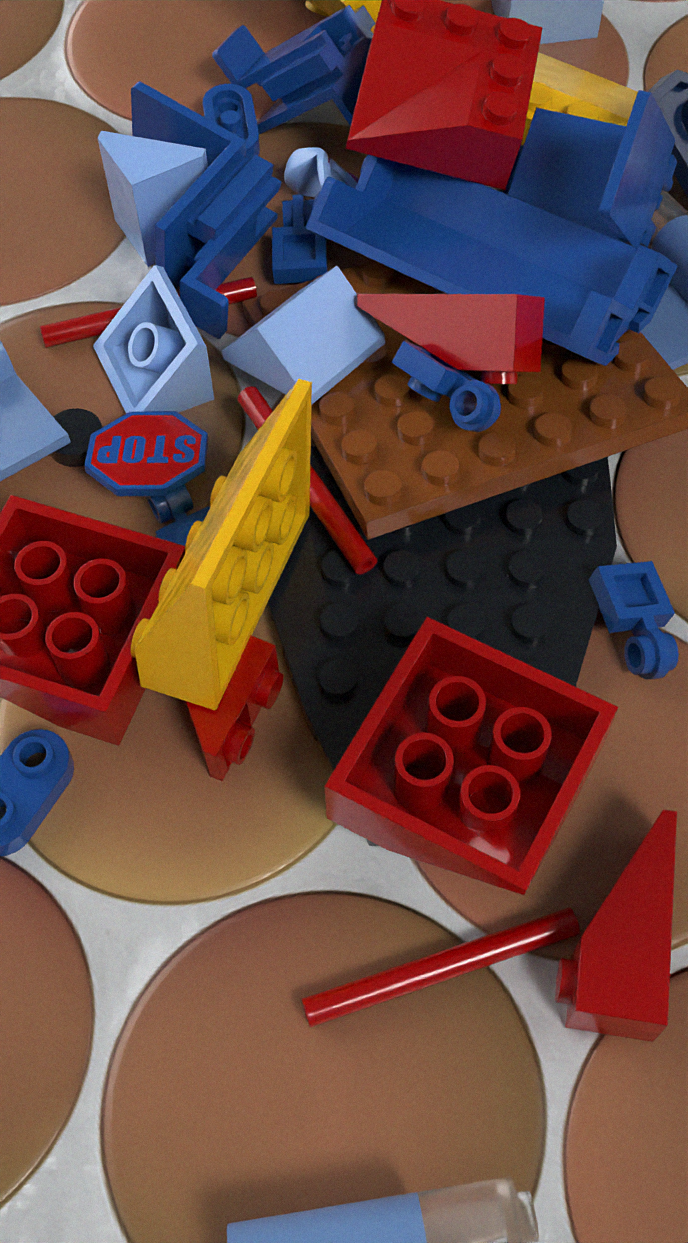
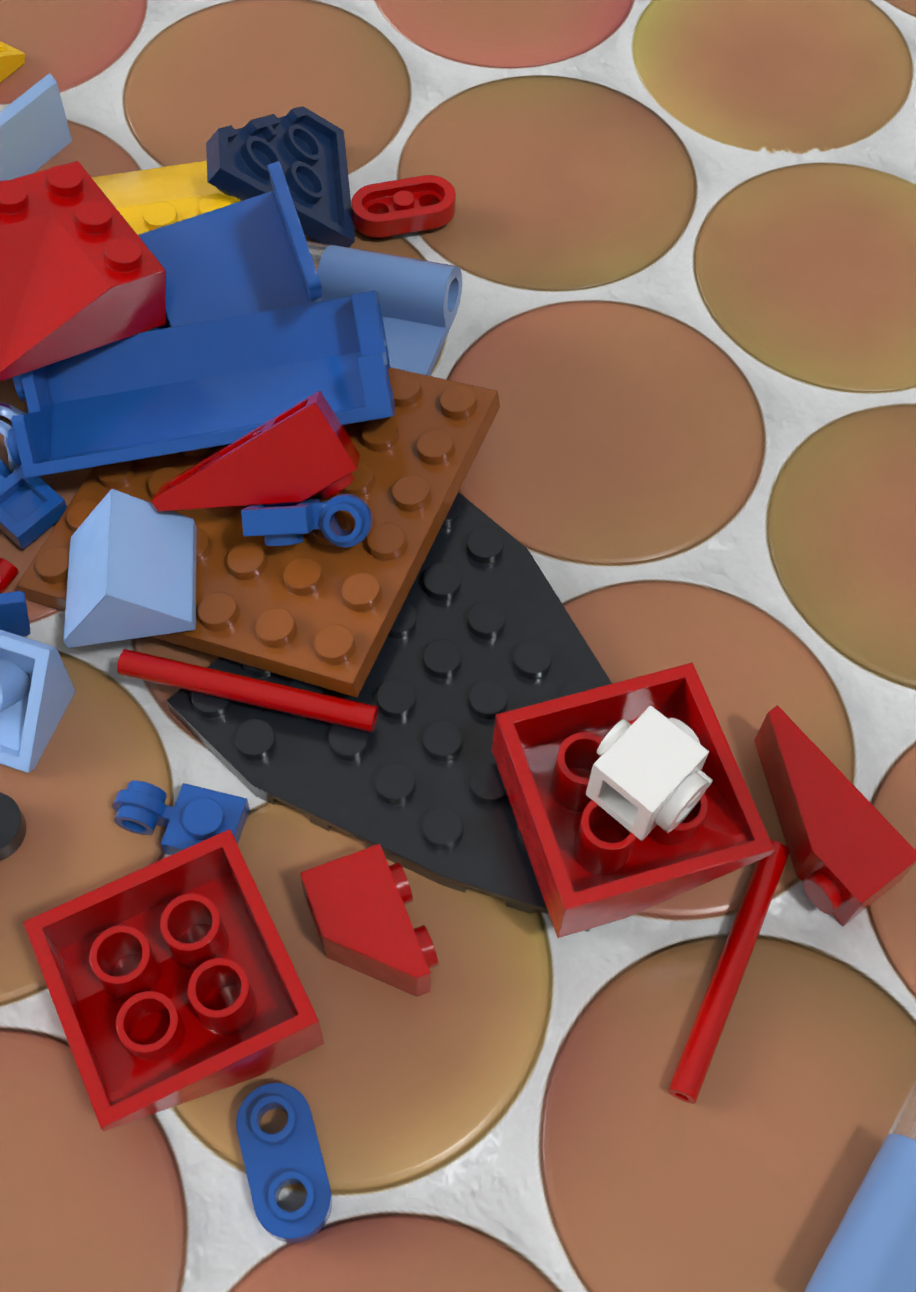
camera: 50 degrees left, 0 degrees up
piece [84,411,208,496] -> none
yellow slope [131,379,312,711] -> none
blue plate [589,561,679,680] -> none
none -> white brick [586,705,713,841]

